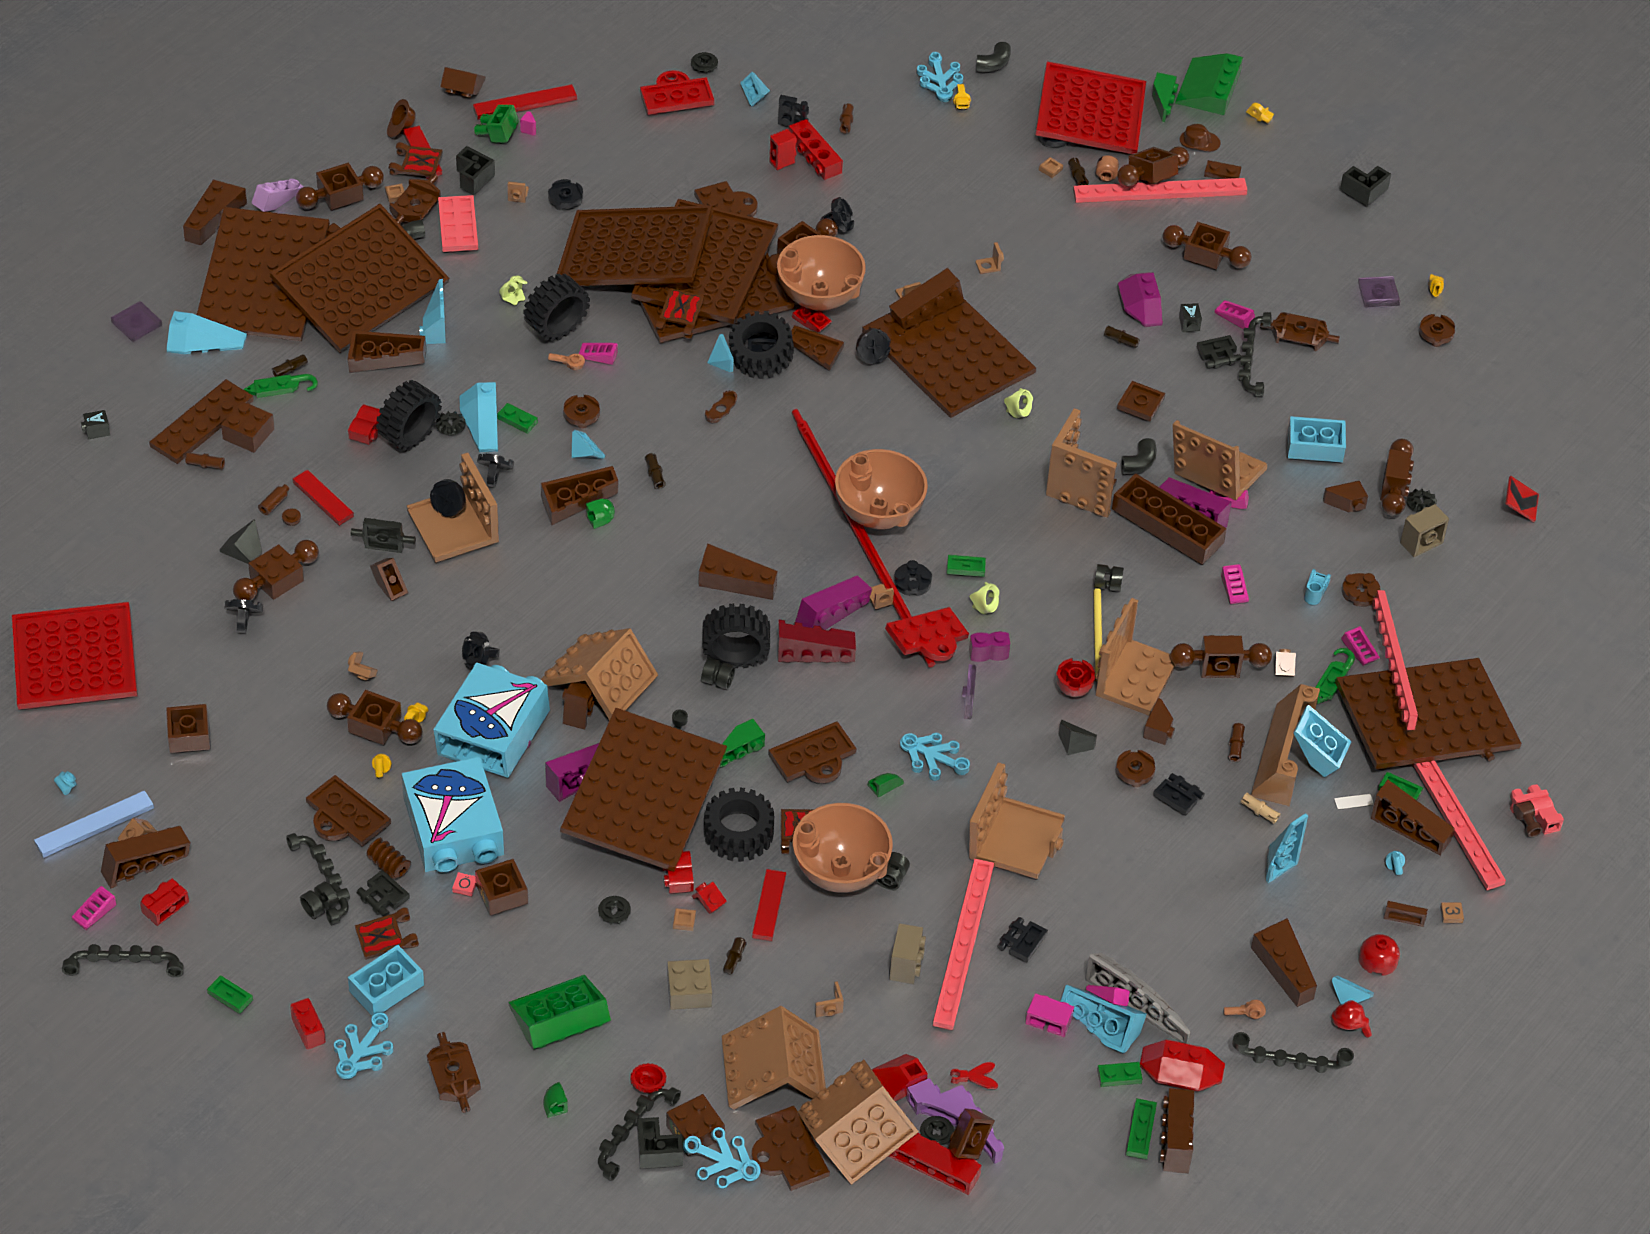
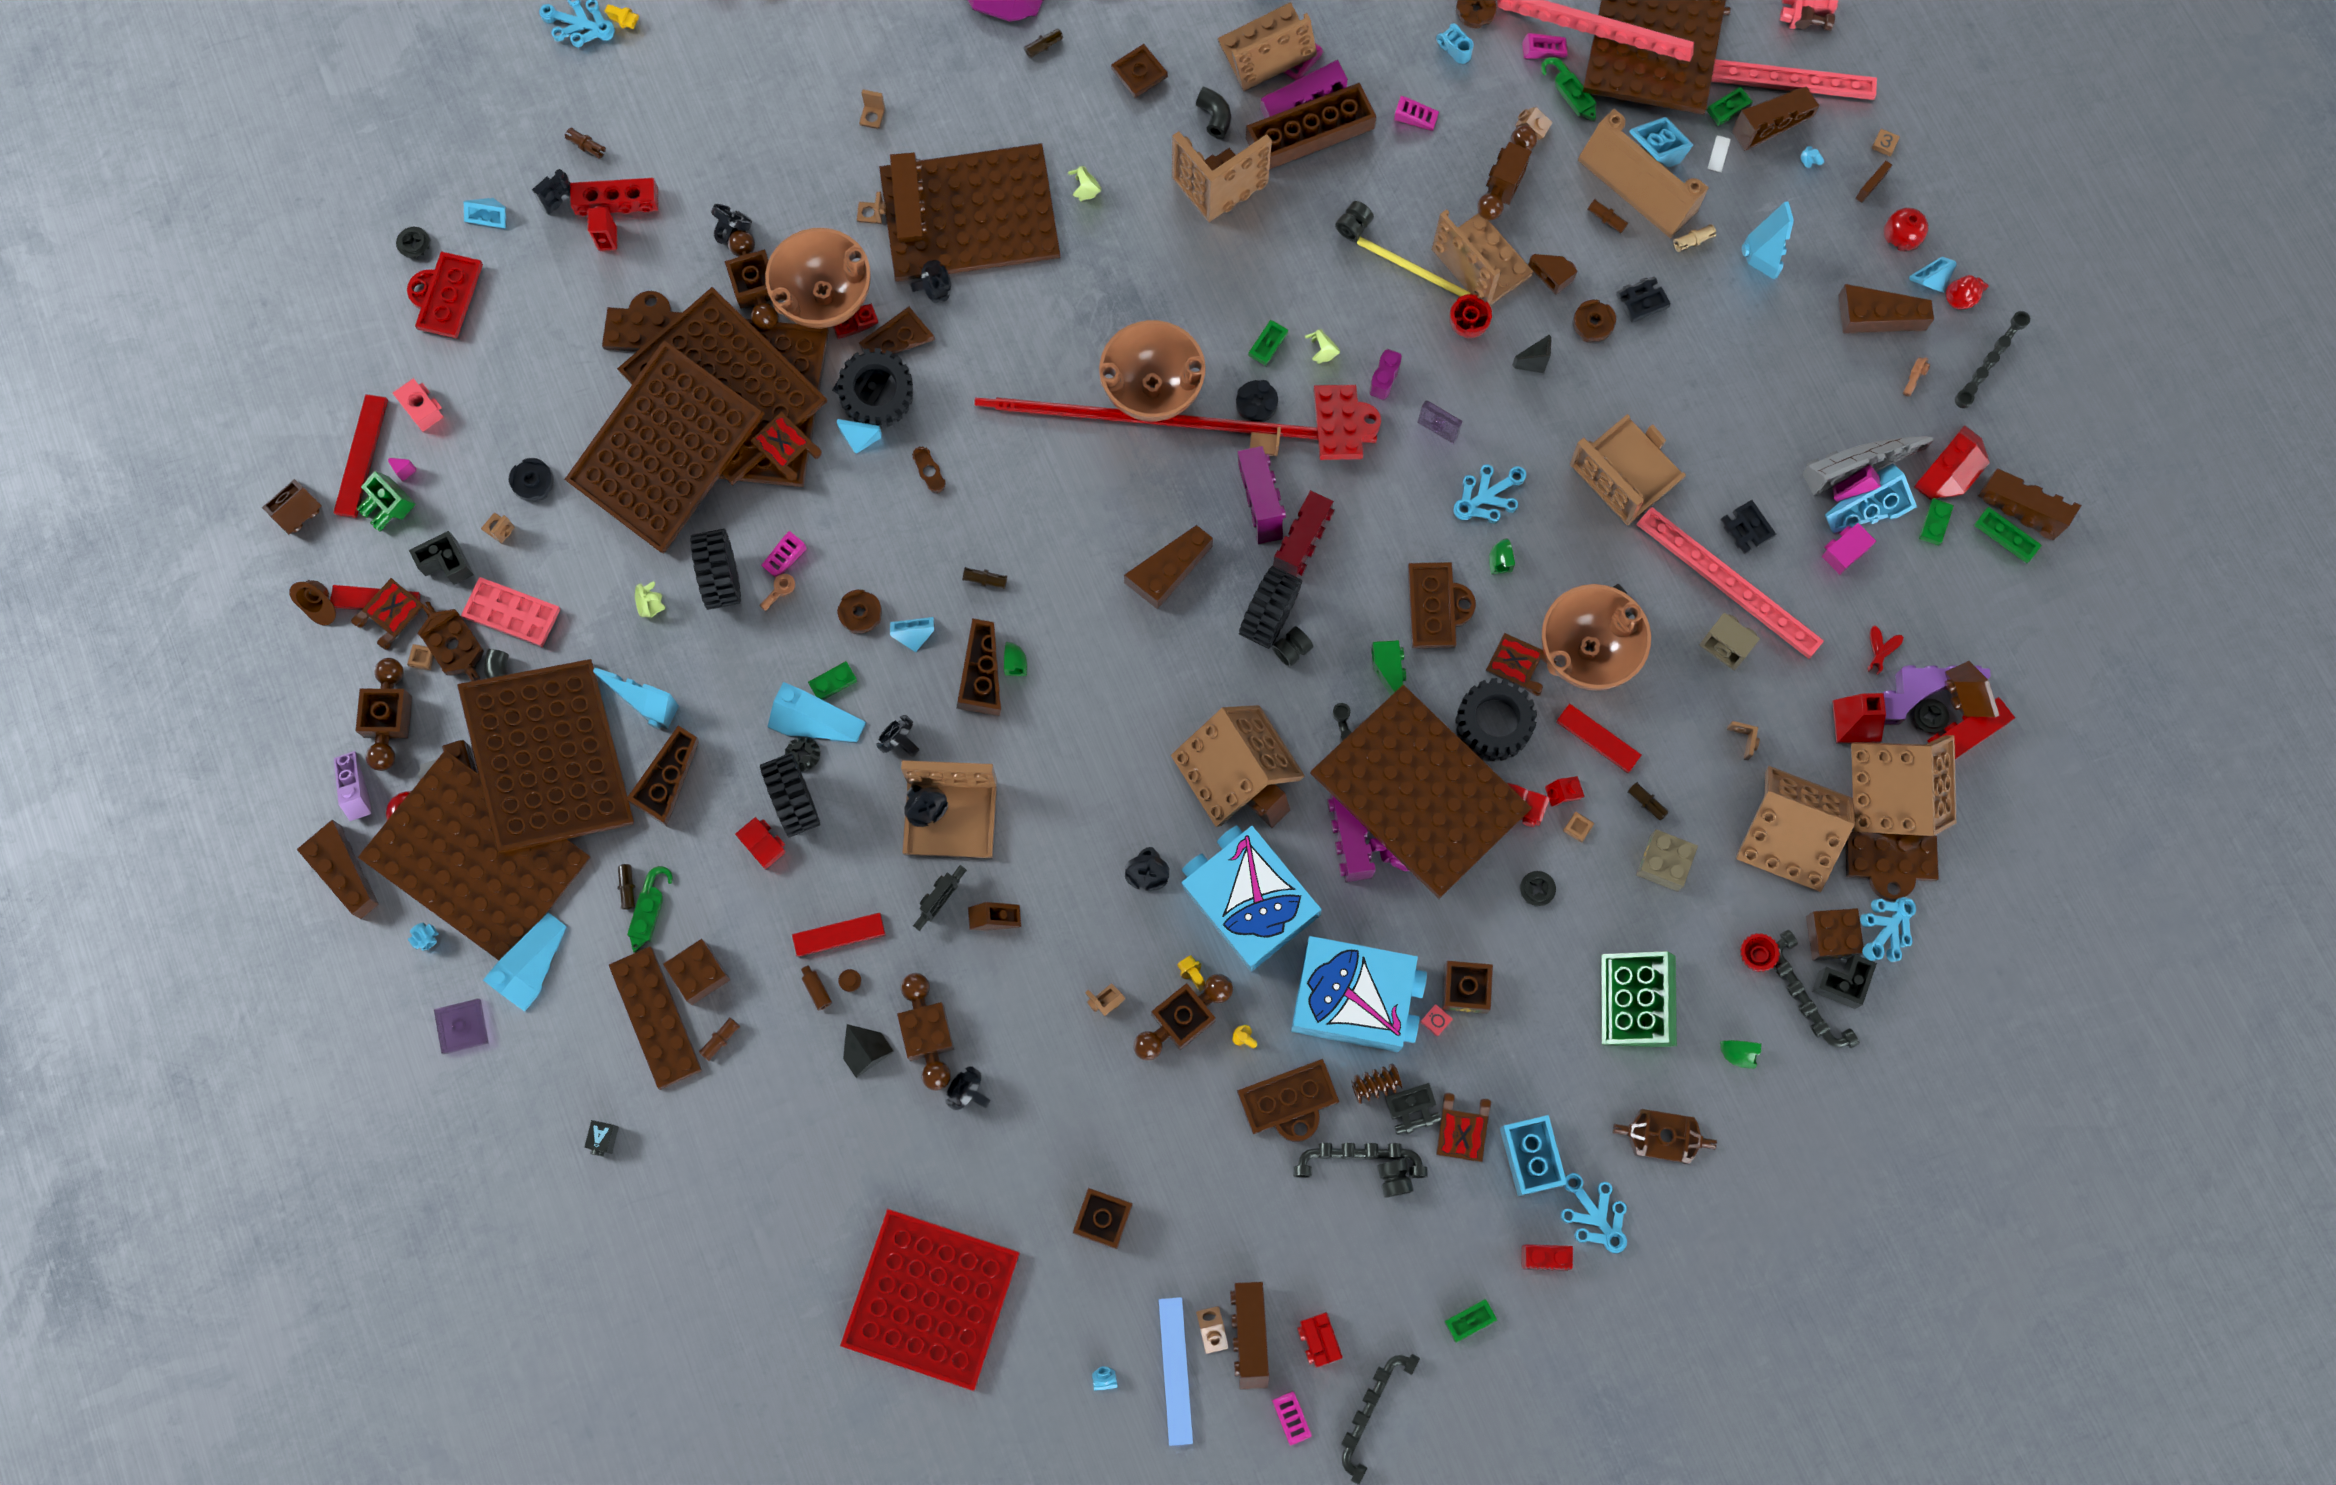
camera: 60 degrees left, 25 degrees up
none -> coral brick [393,378,444,432]
none -> medium azure gear [408,922,439,951]

